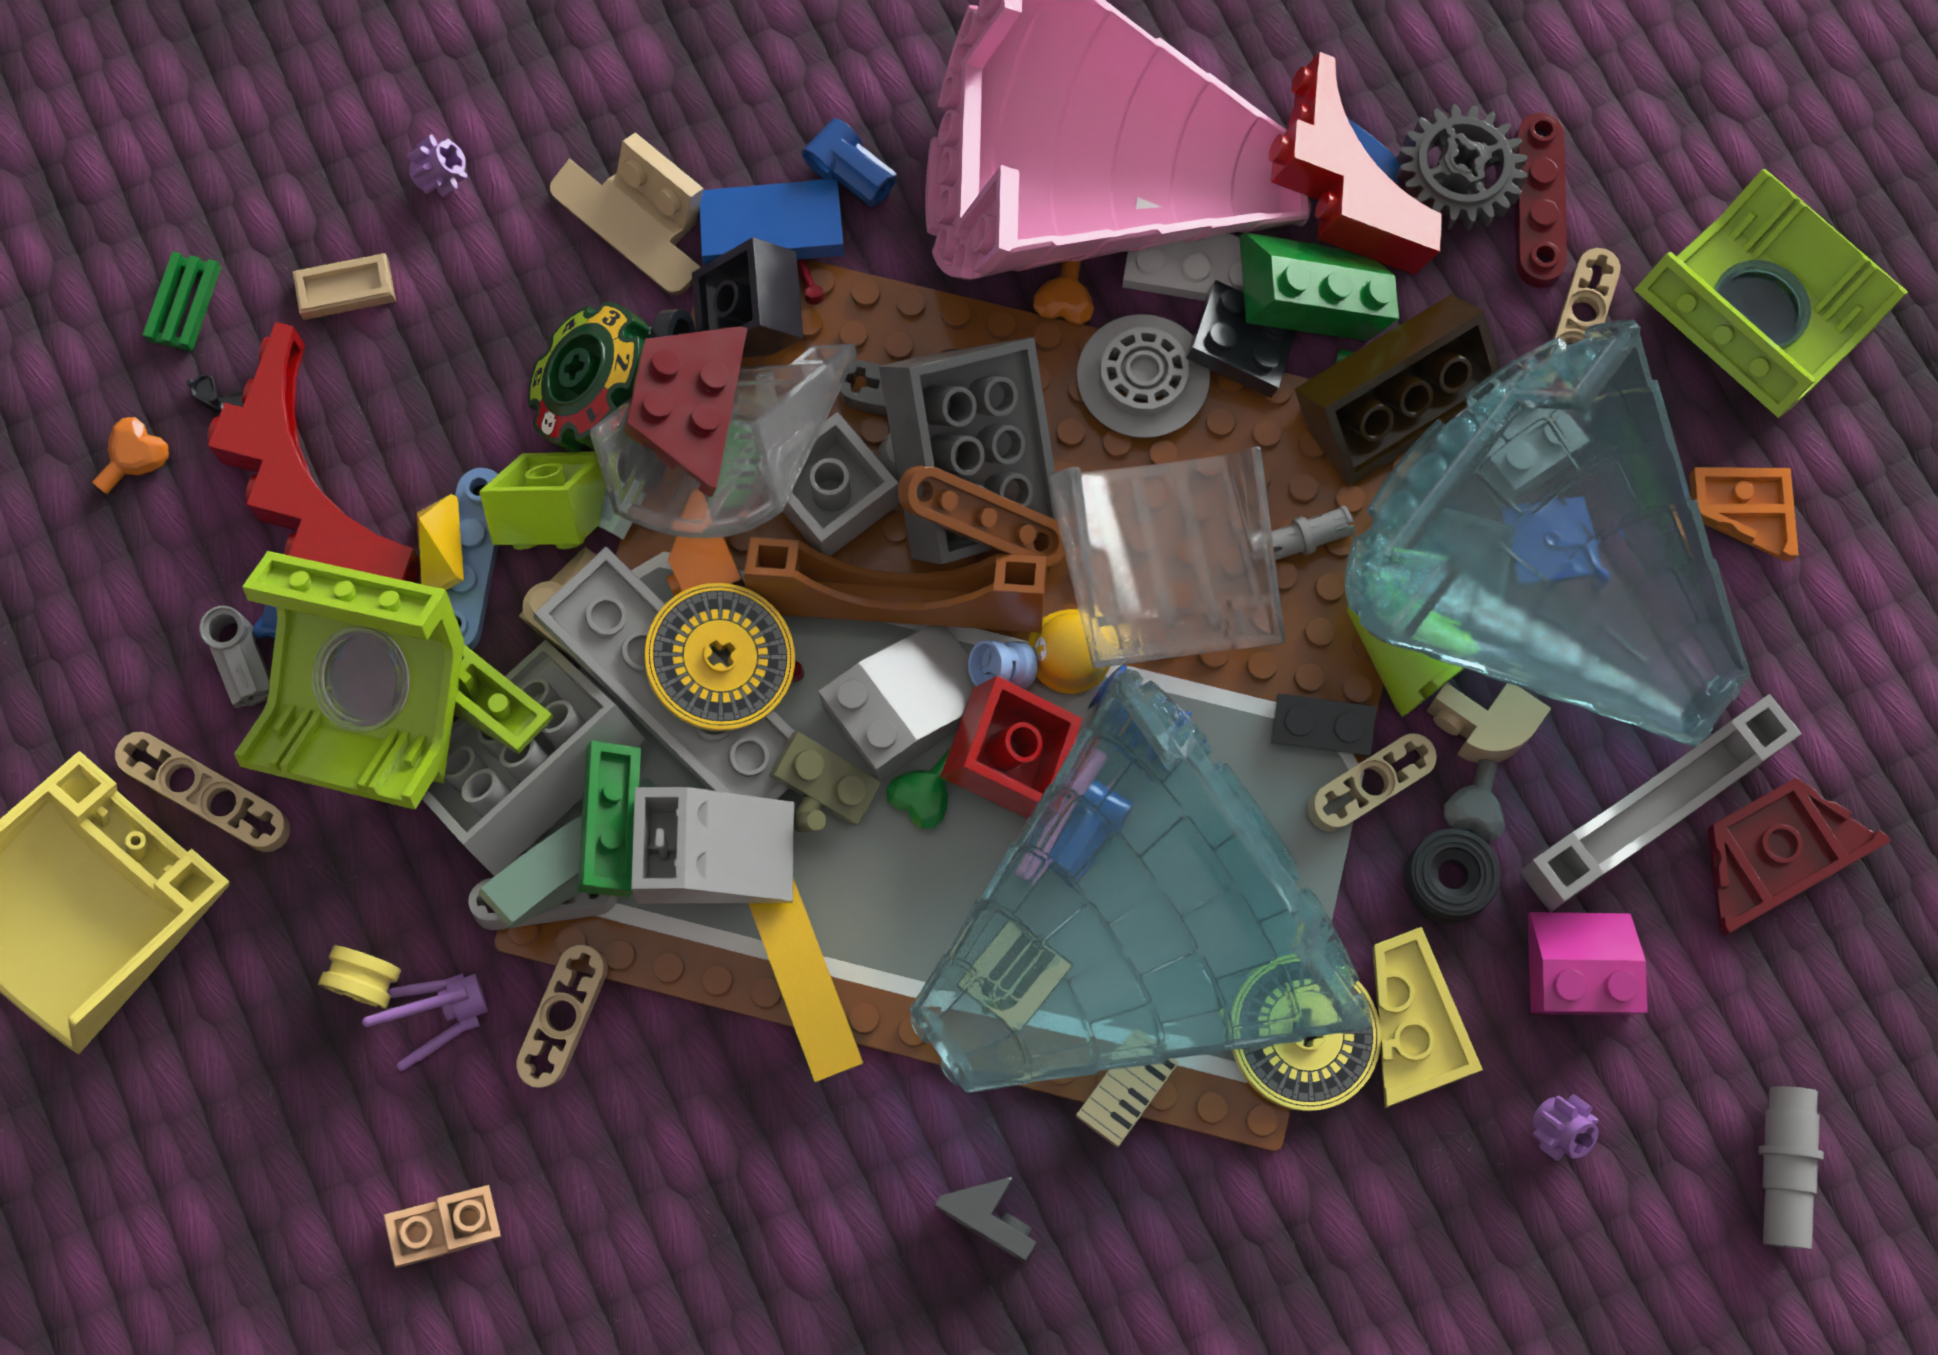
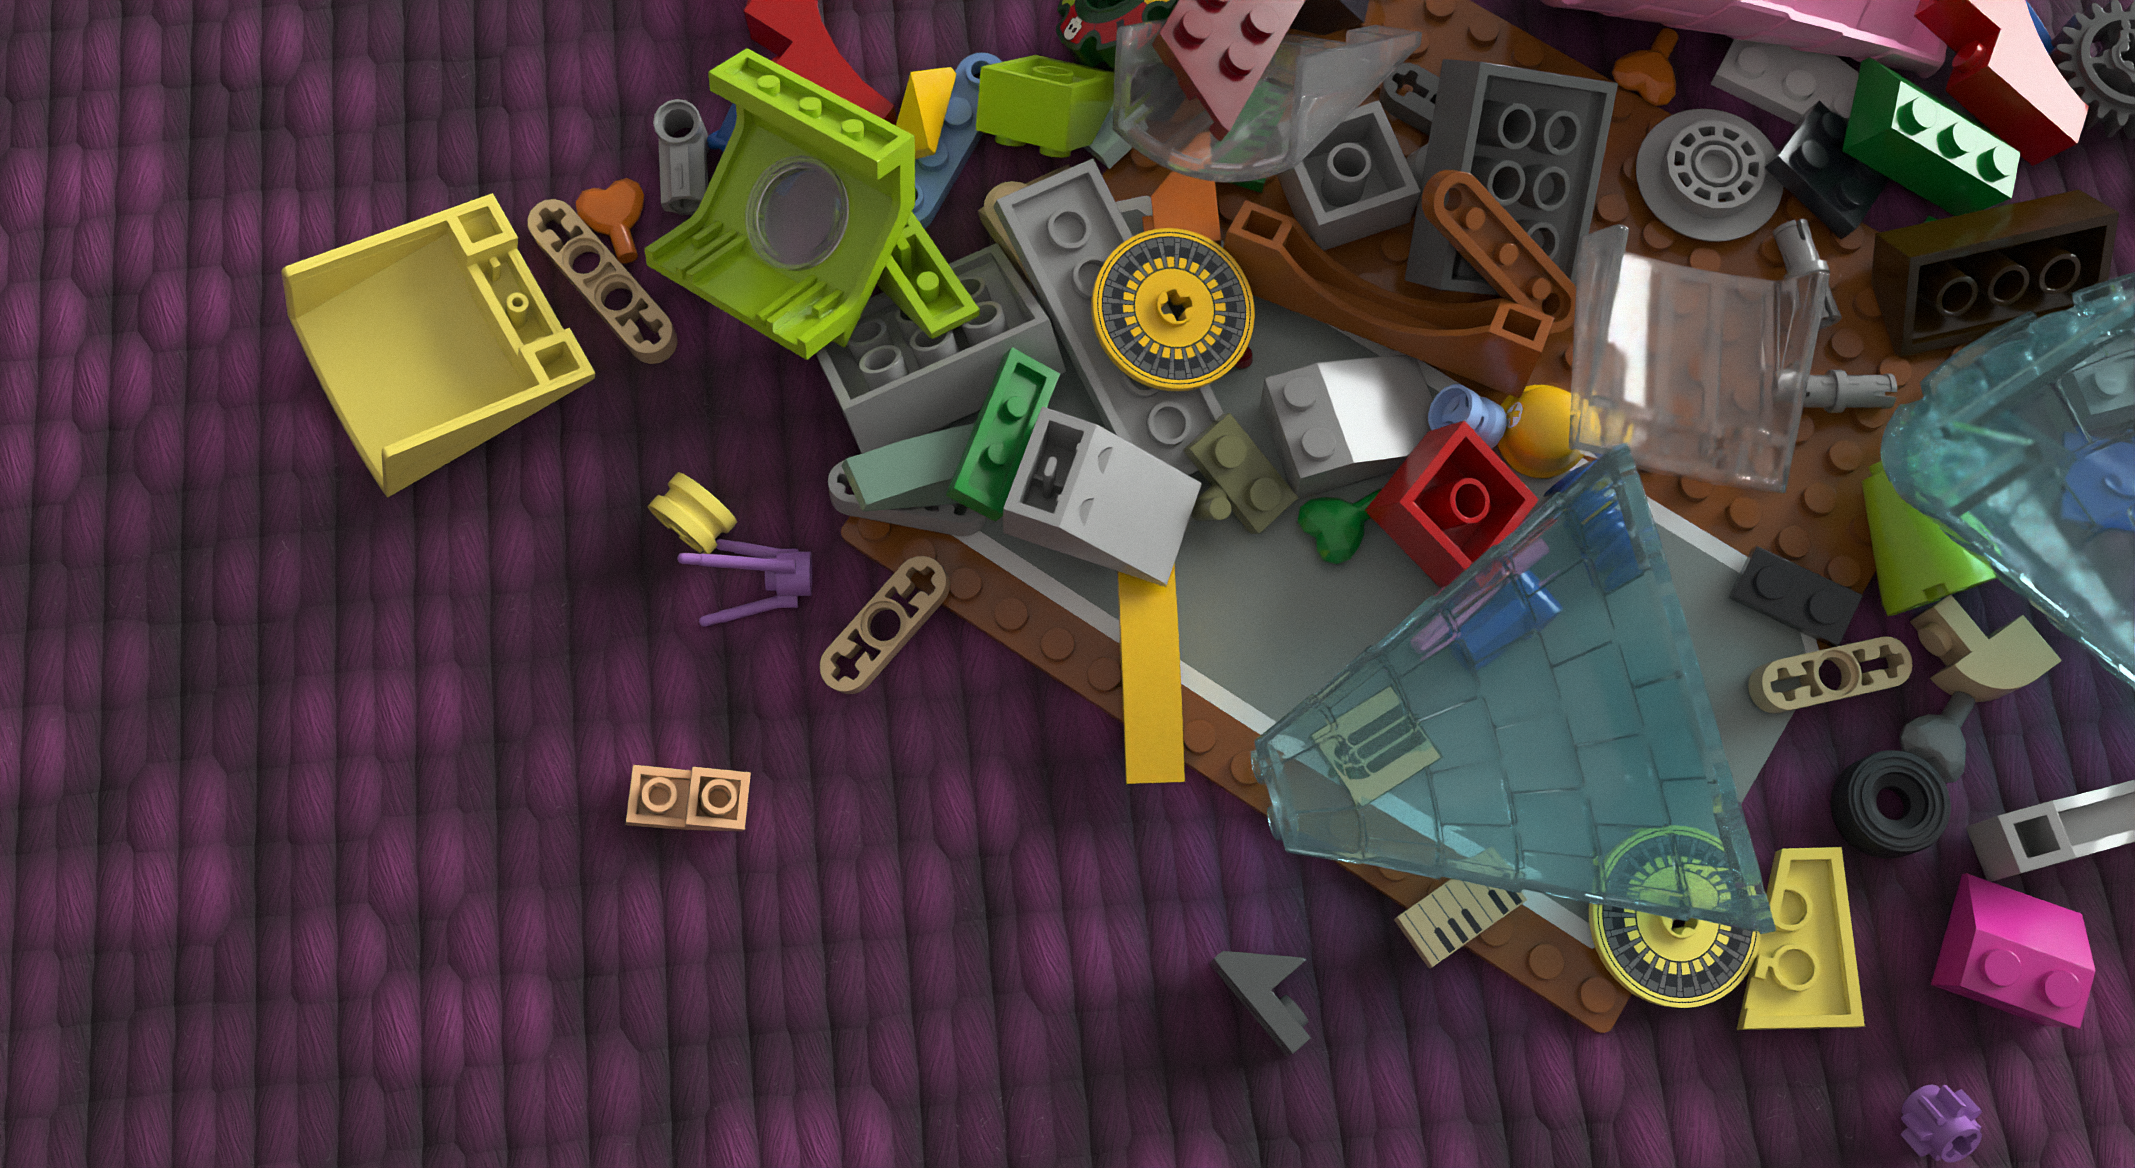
camera: 20 degrees right, 0 degrees up
none -> orange rock [576,178,644,263]
none -> light grey pin [1773,219,1842,331]

